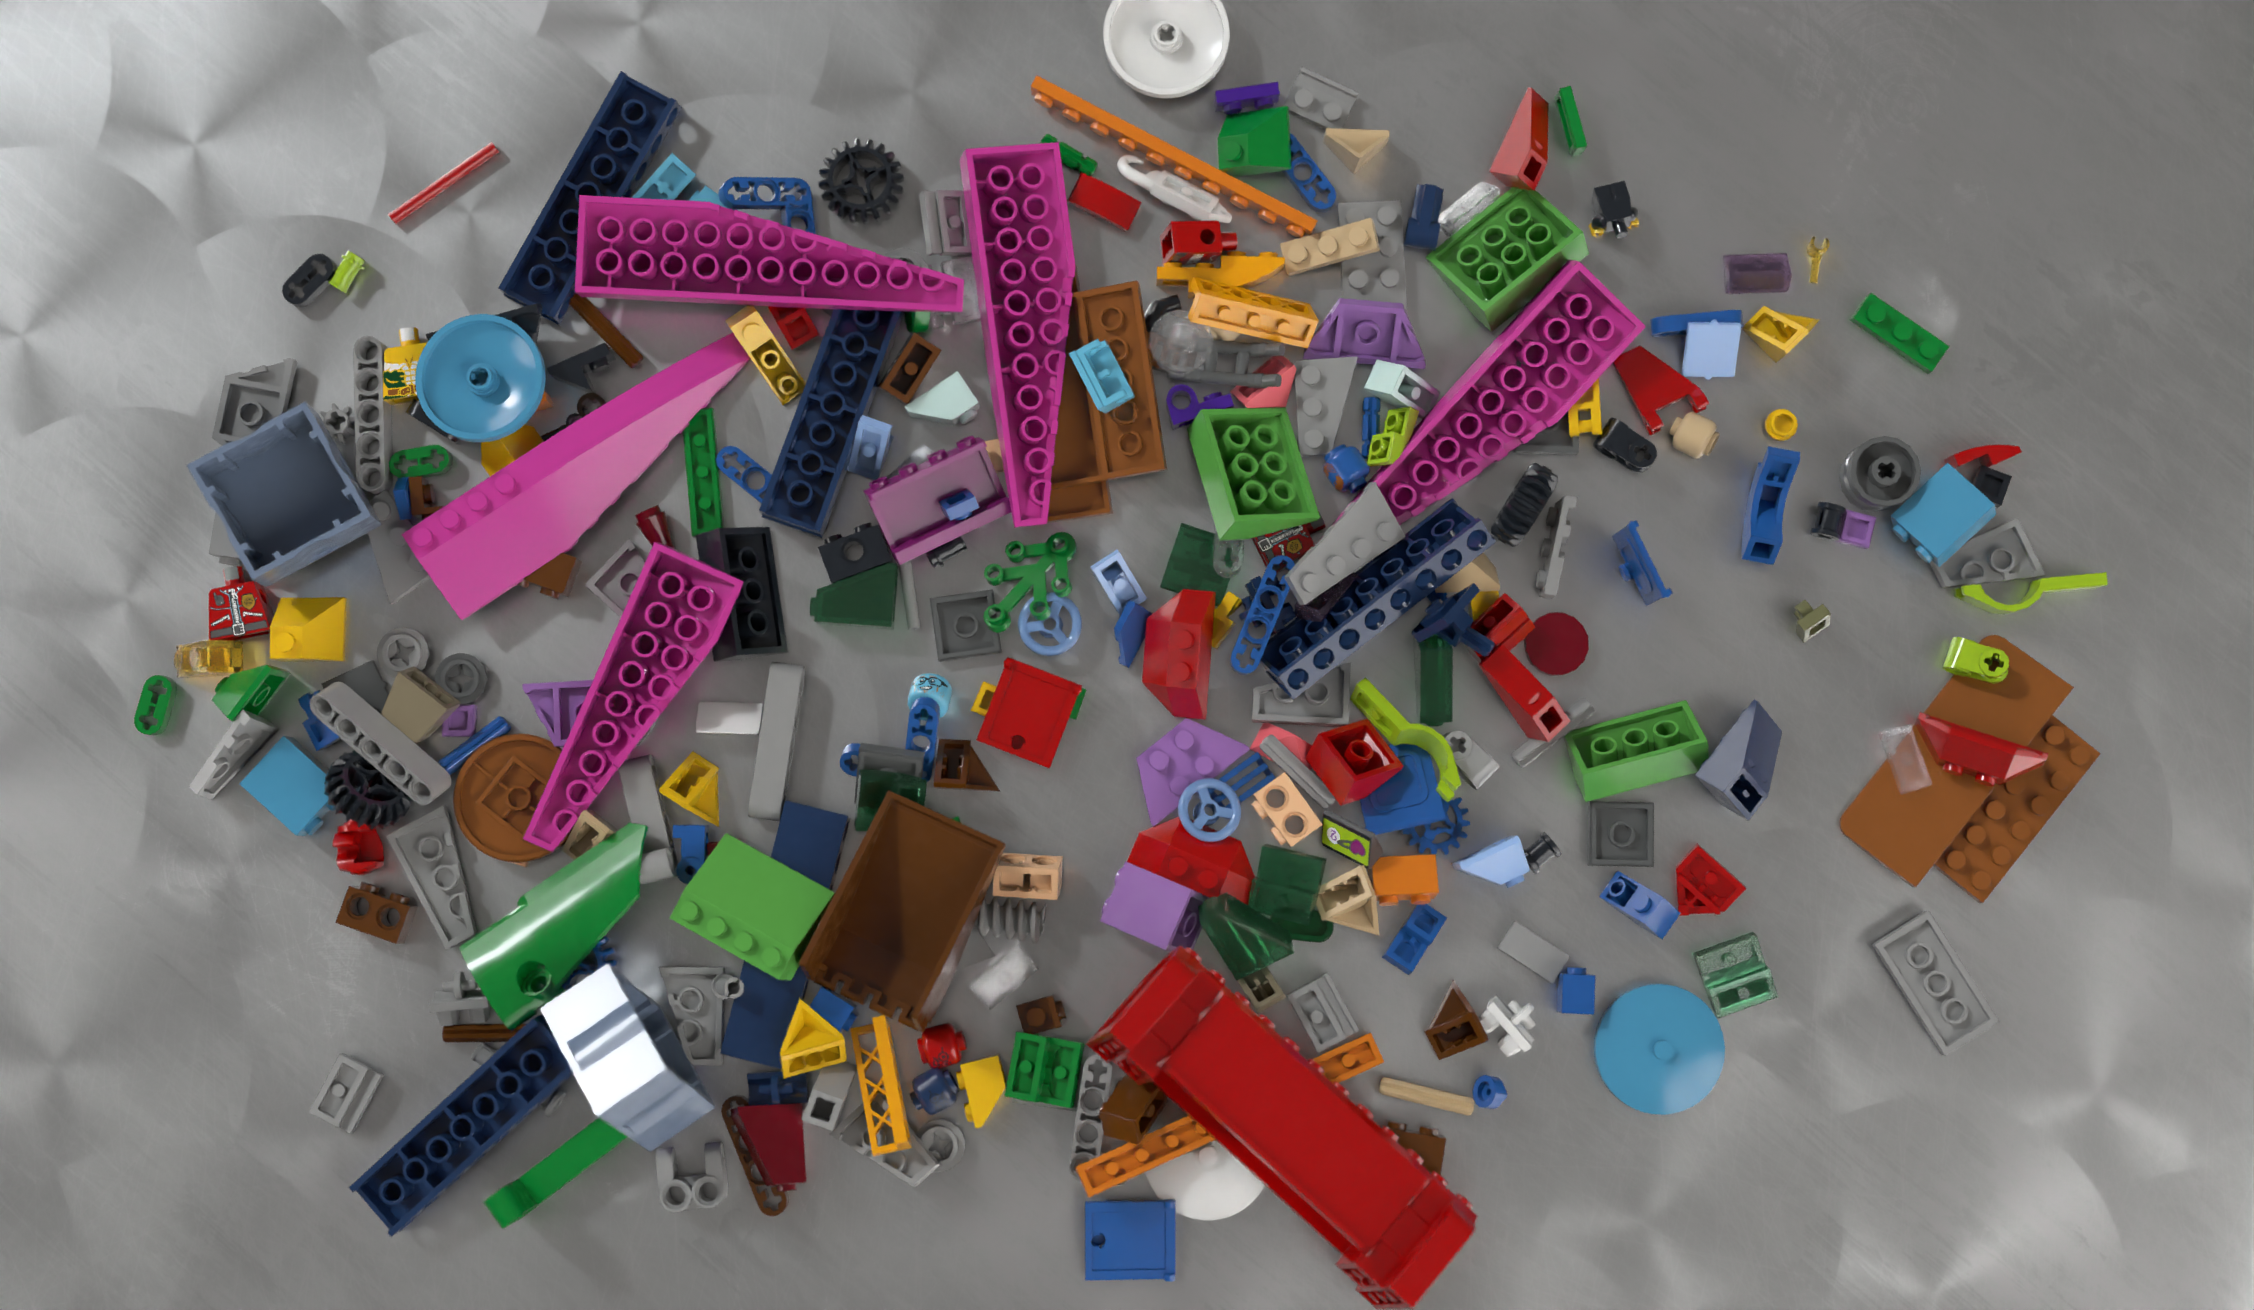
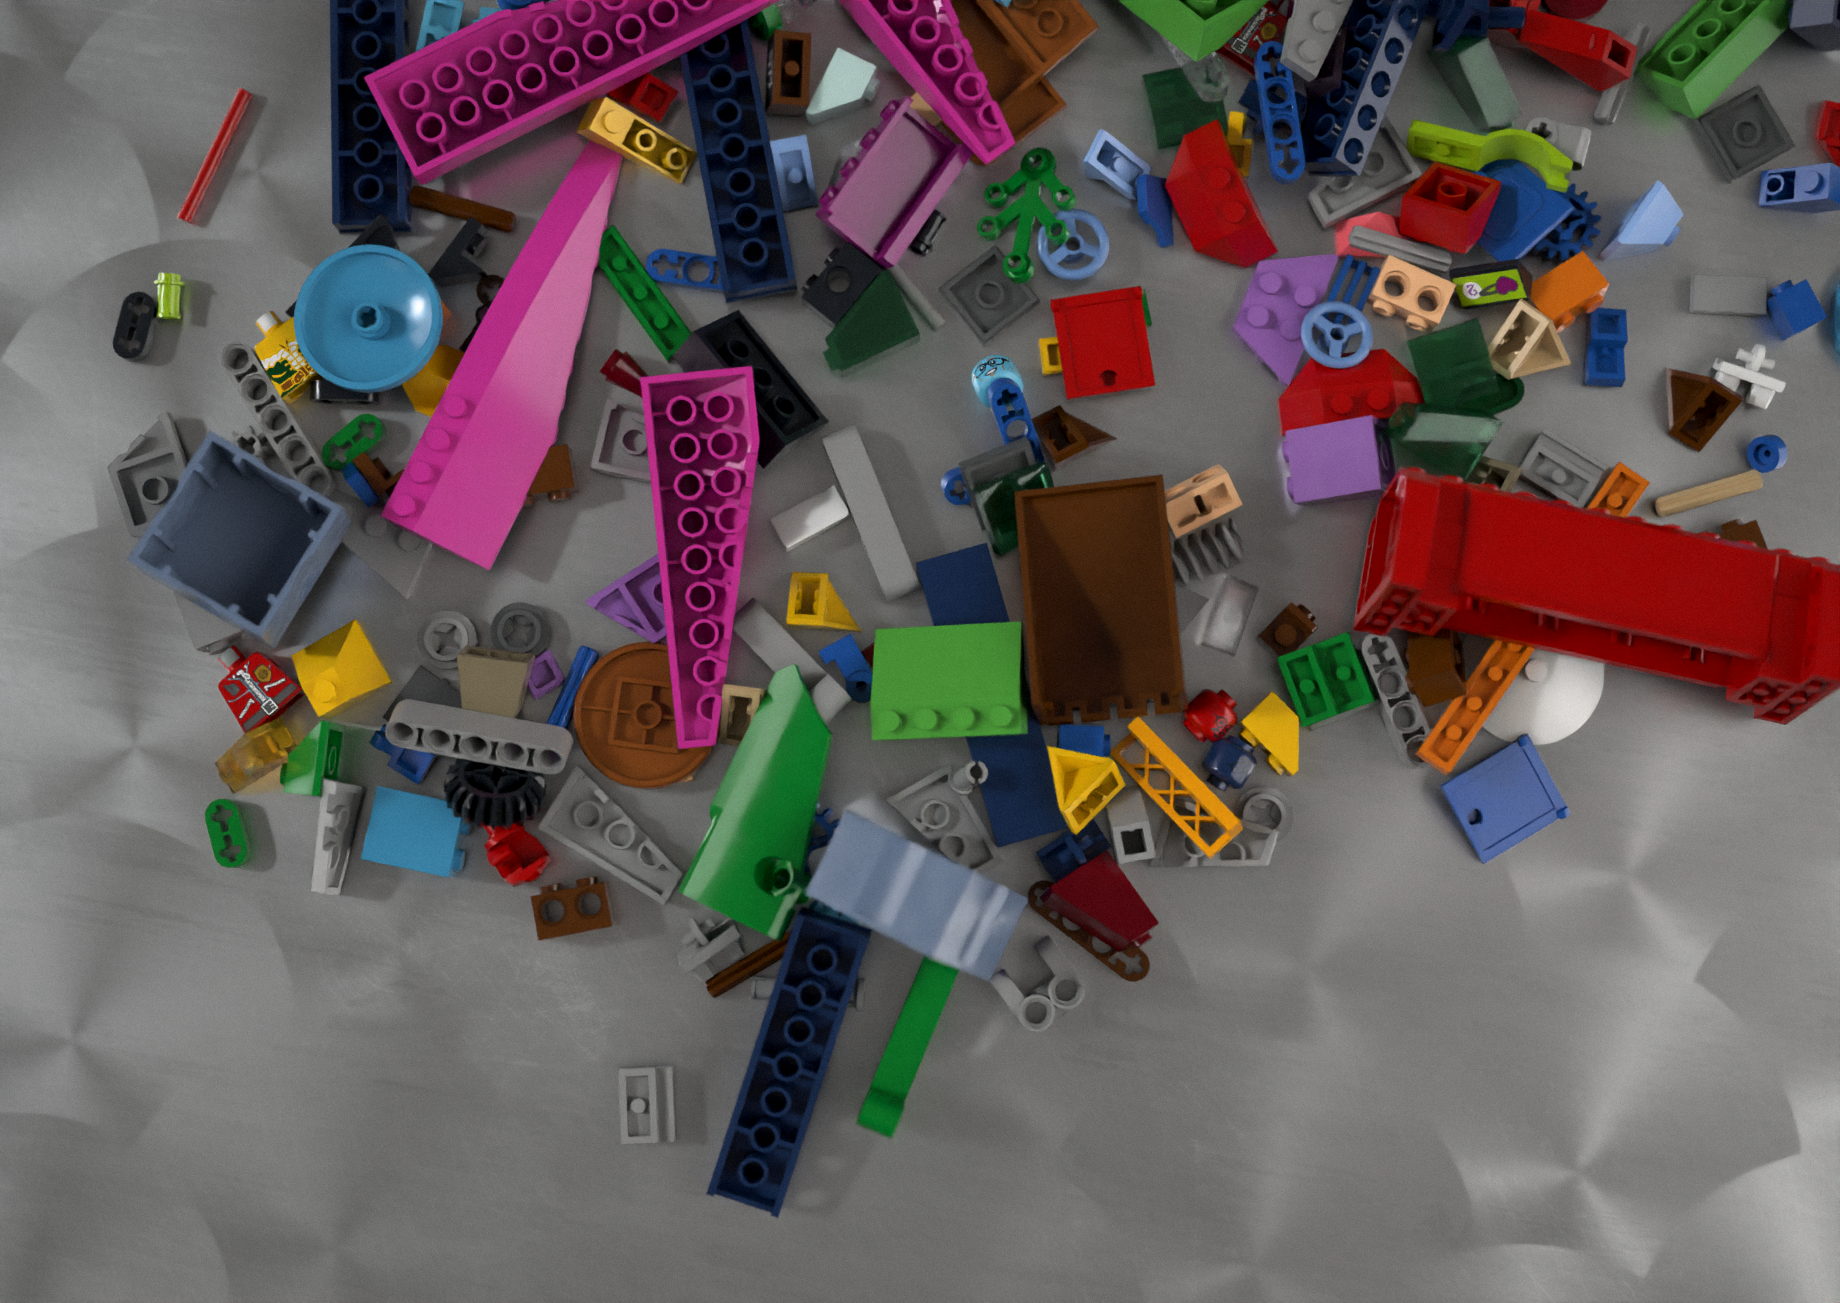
camera: 30 degrees left, 0 degrees up
blue plate [939,489,979,521] -> none
black bush [1523,832,1562,874] -> none

